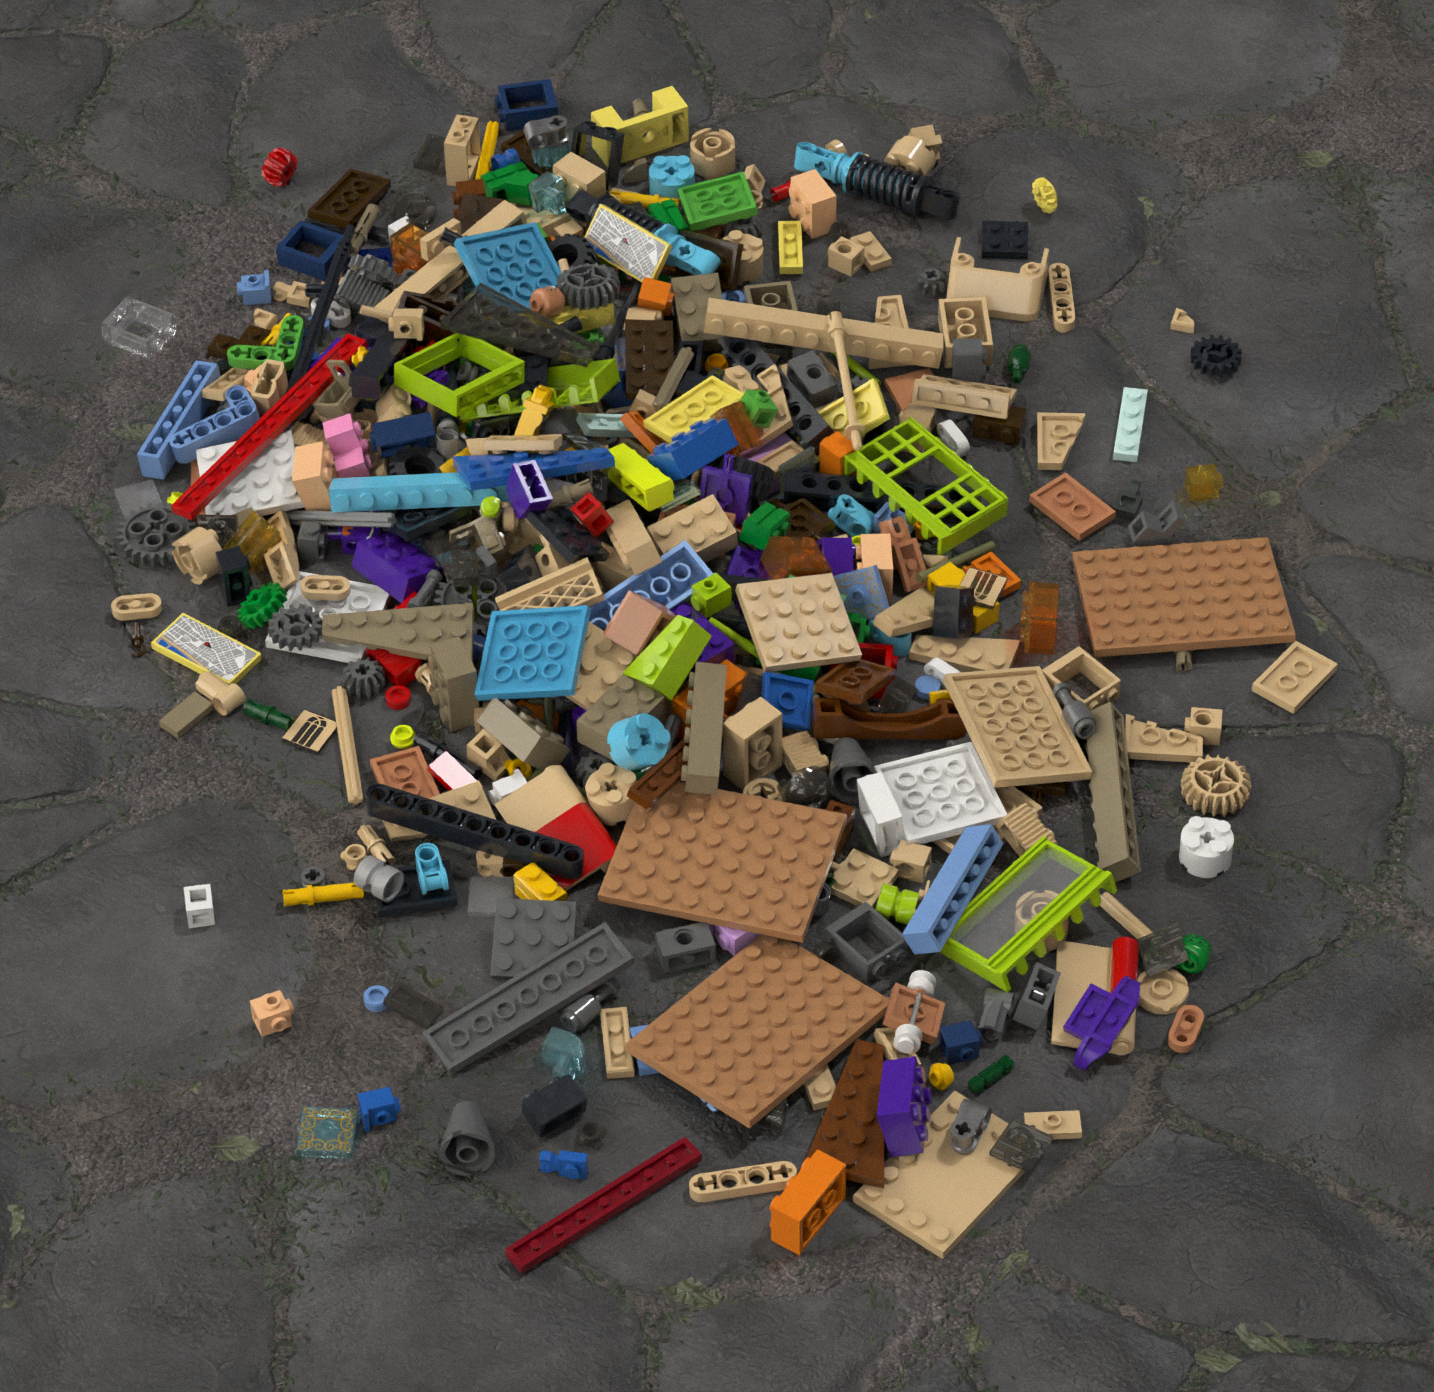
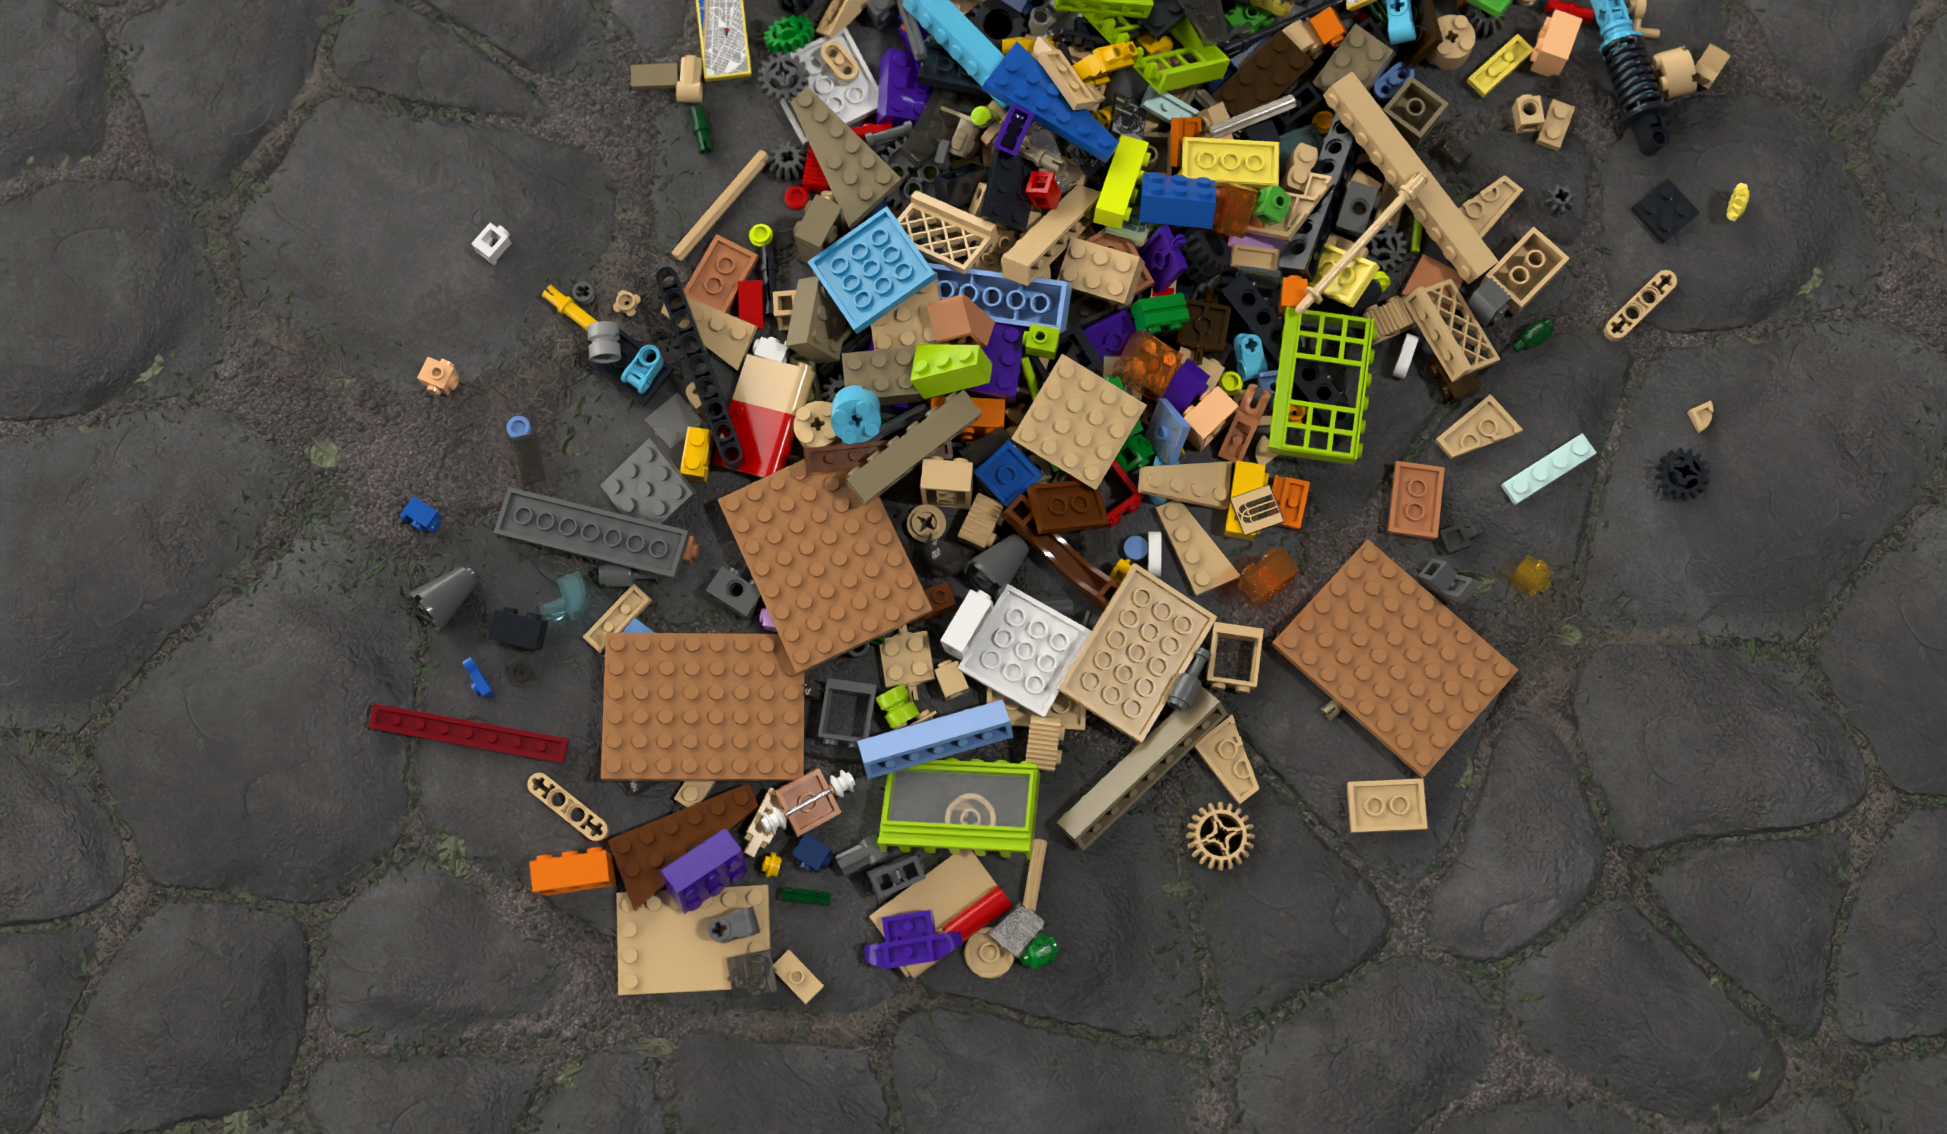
camera: 50 degrees right, 30 degrees up
piece [281,709,337,756] -> none
clear light blue plate [296,1106,358,1159] -> none
tan axle [357,825,396,867] -> none
olive bar [915,541,996,583] -> none
black brick [933,585,975,639] -> none
tan windscreen [946,237,1049,322] -> none
nougat plate [1168,1005,1204,1053] -> none
white brick [1179,816,1234,878] -> none
tan brick [1184,707,1222,746] -> none

